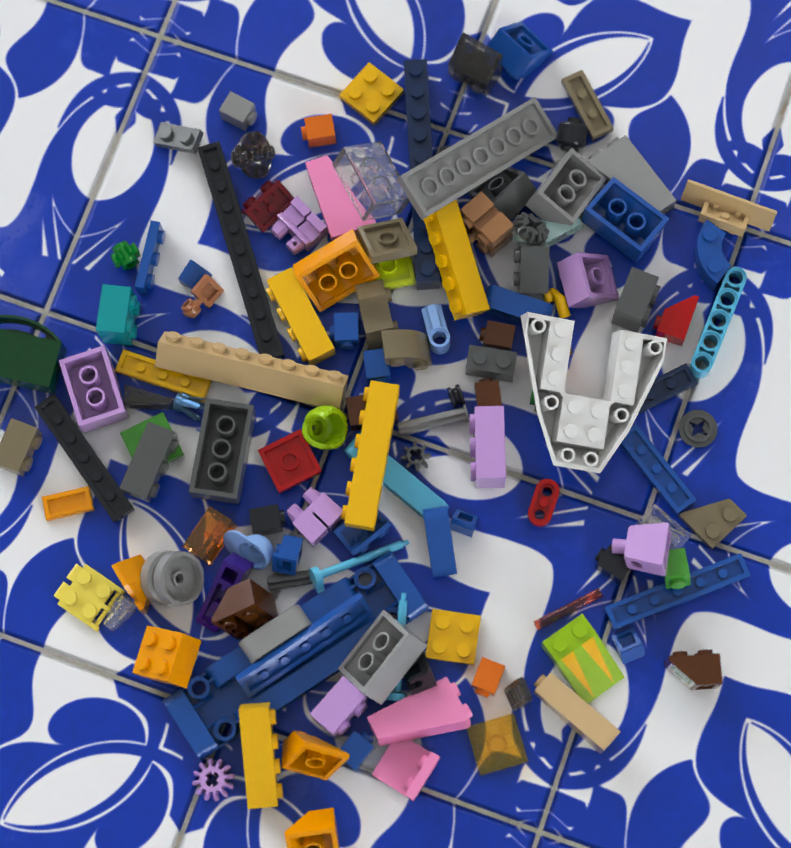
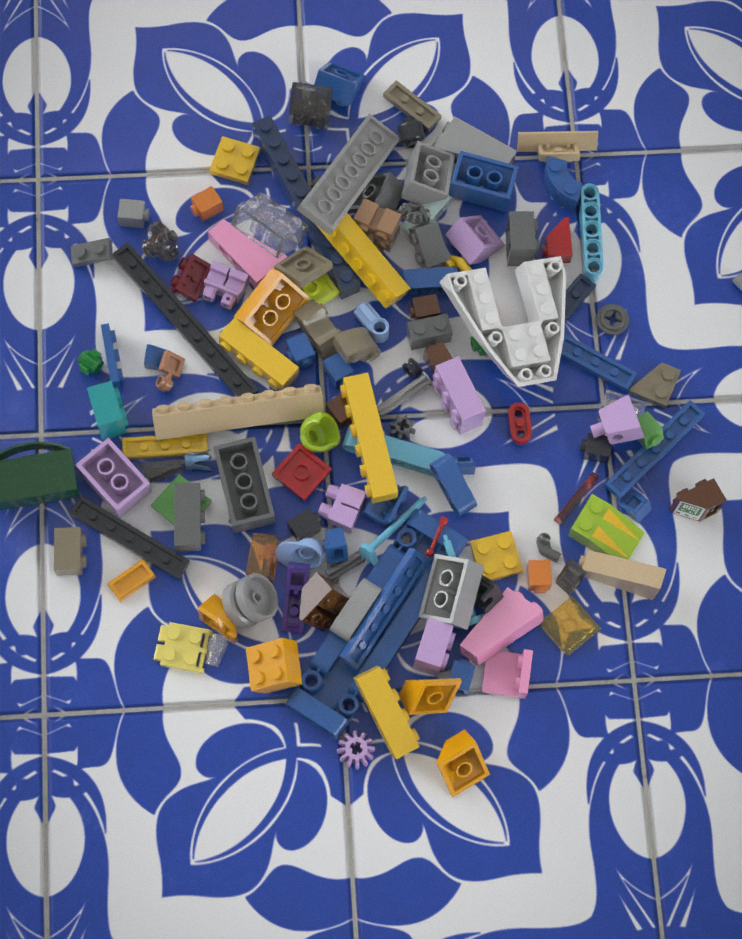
camera: 35 degrees left, 5 degrees down
none -> red hinge [426,517,448,557]
none -> dark grey arm [536,533,562,563]

